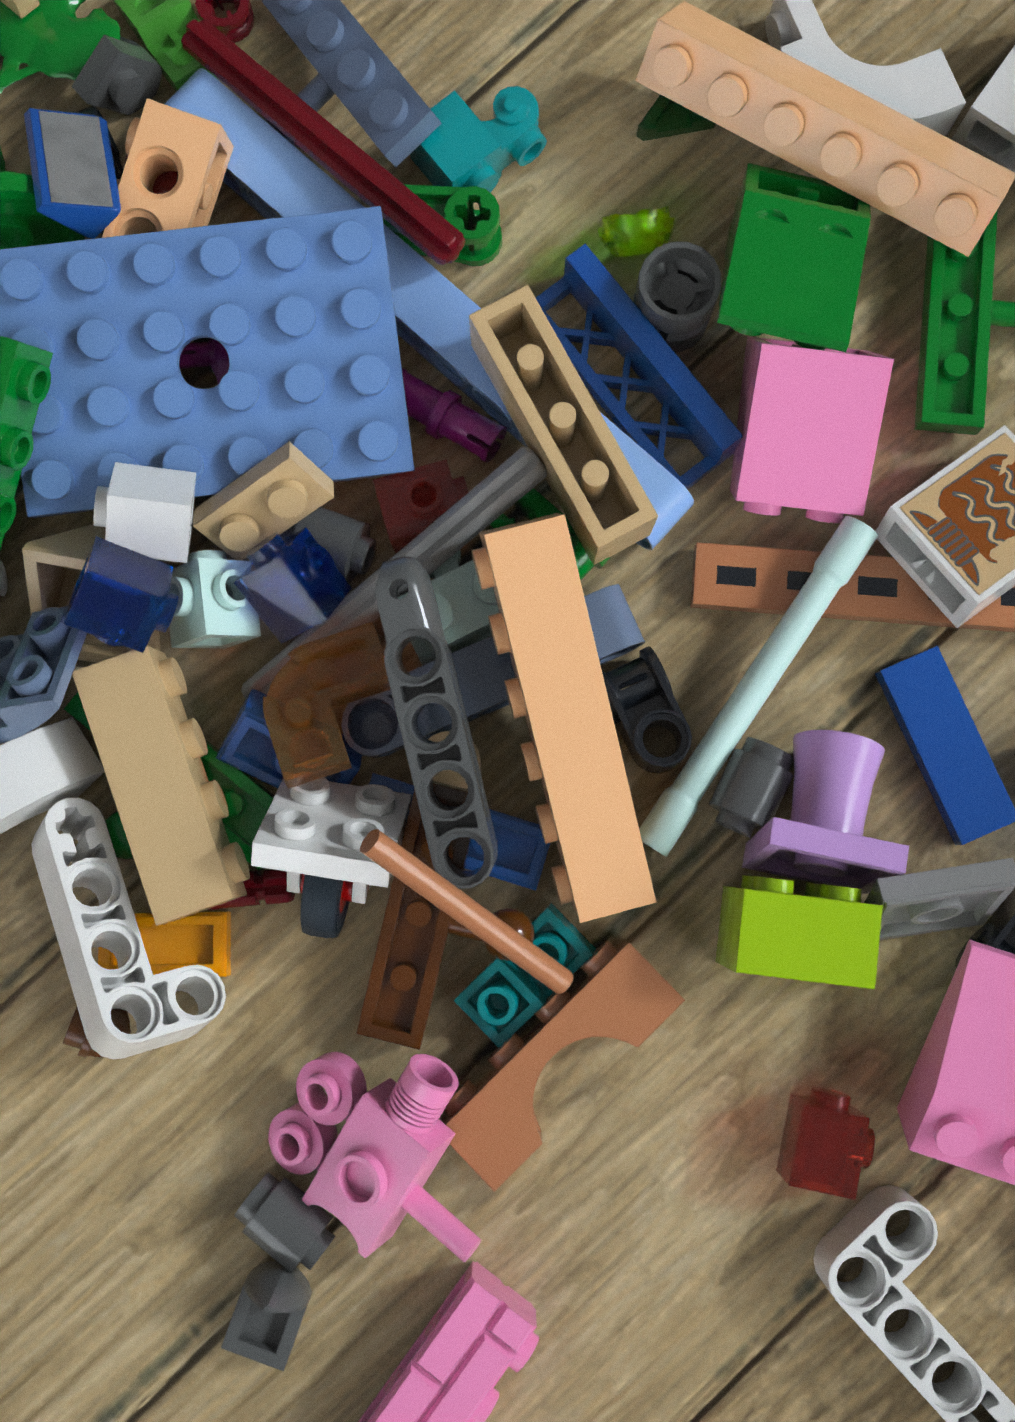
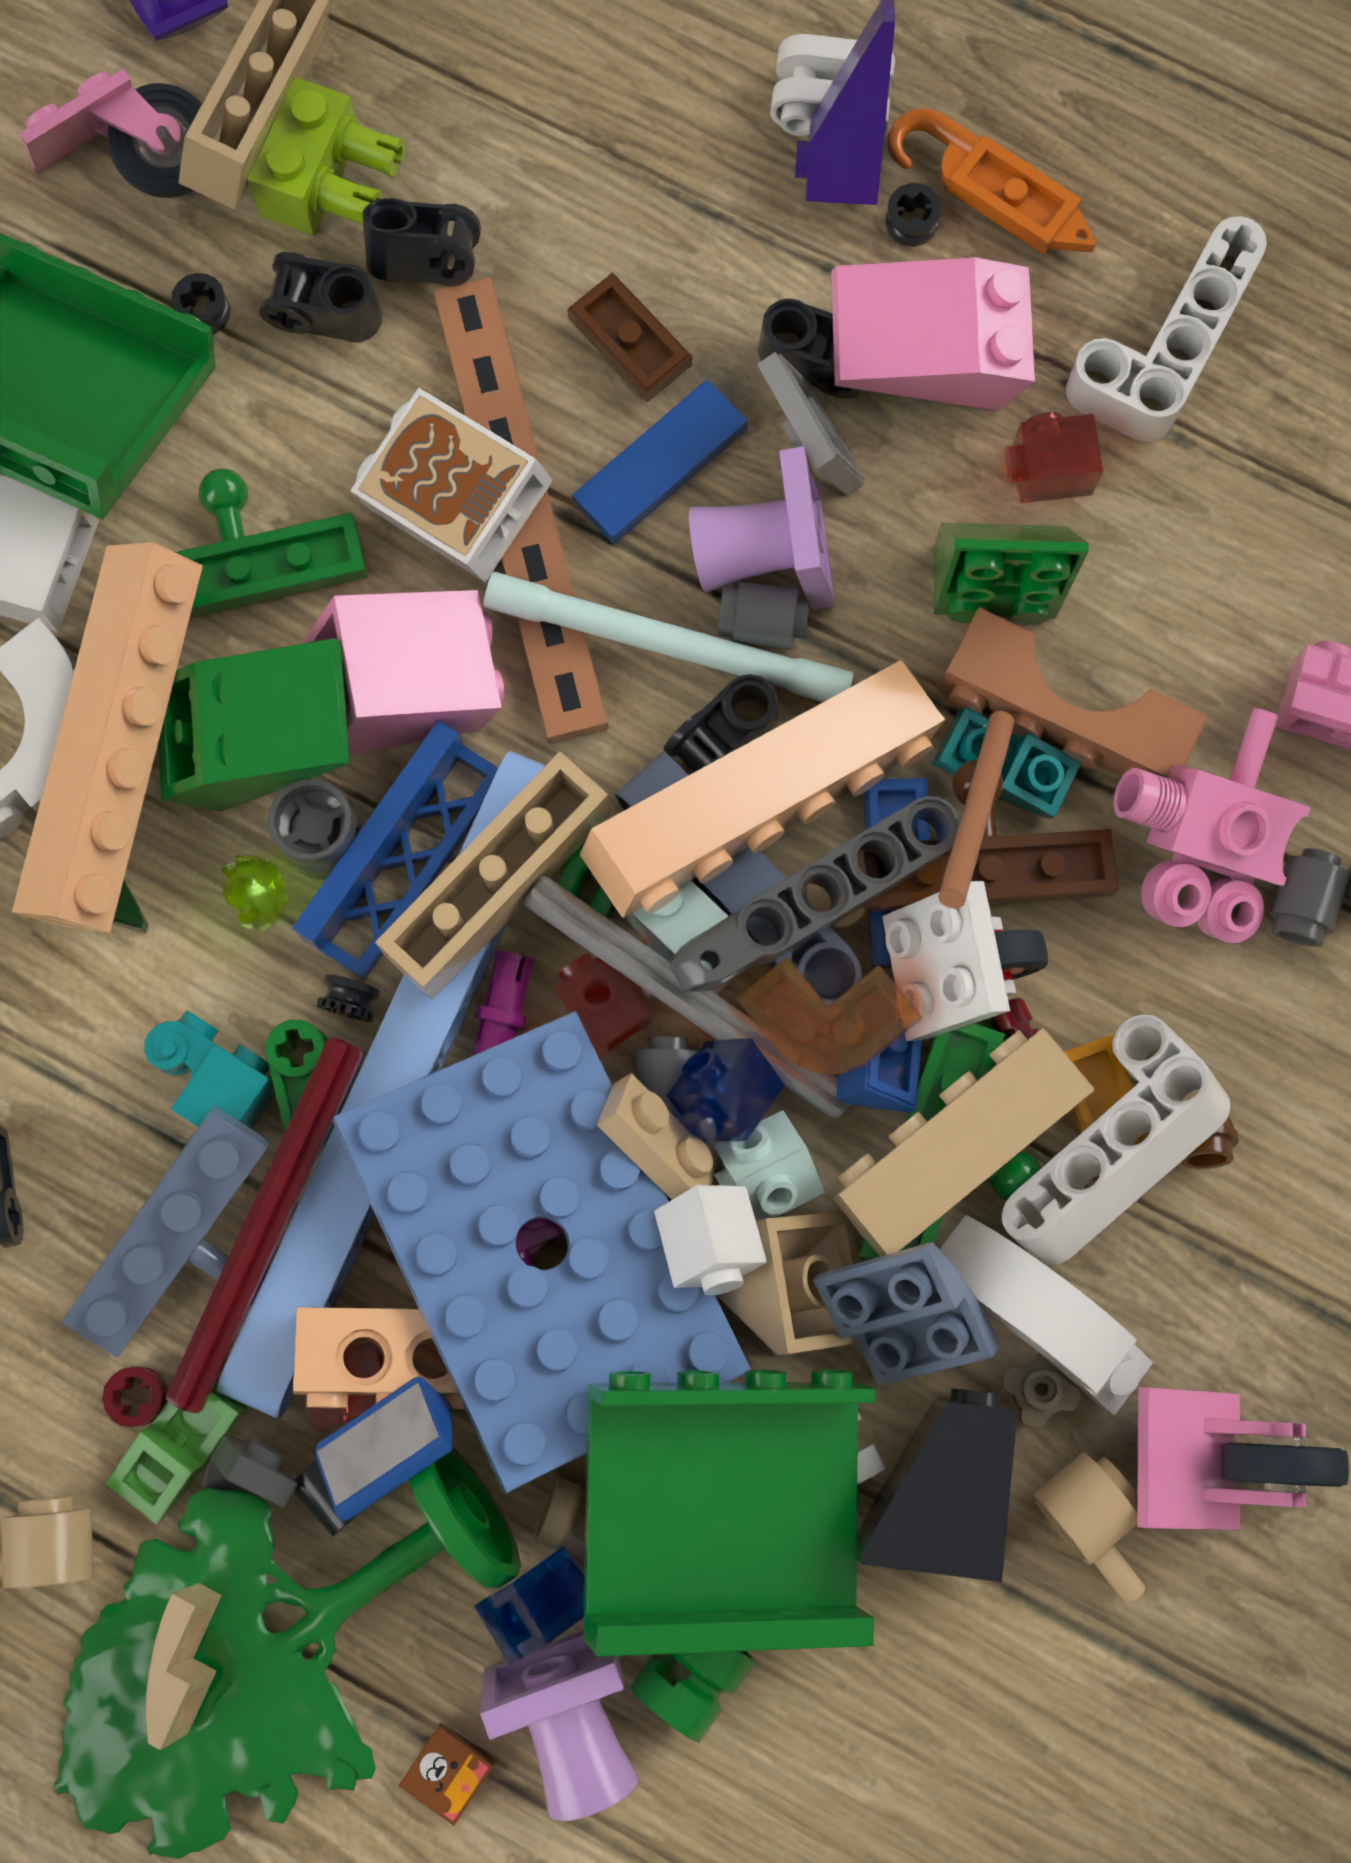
camera: 110 degrees left, 5 degrees down
clear blue brick [63,536,179,653] -> none
lime brick [715,875,883,989] -> none
none -> black bush [316,974,381,1022]
none -> green slope [933,522,1089,625]

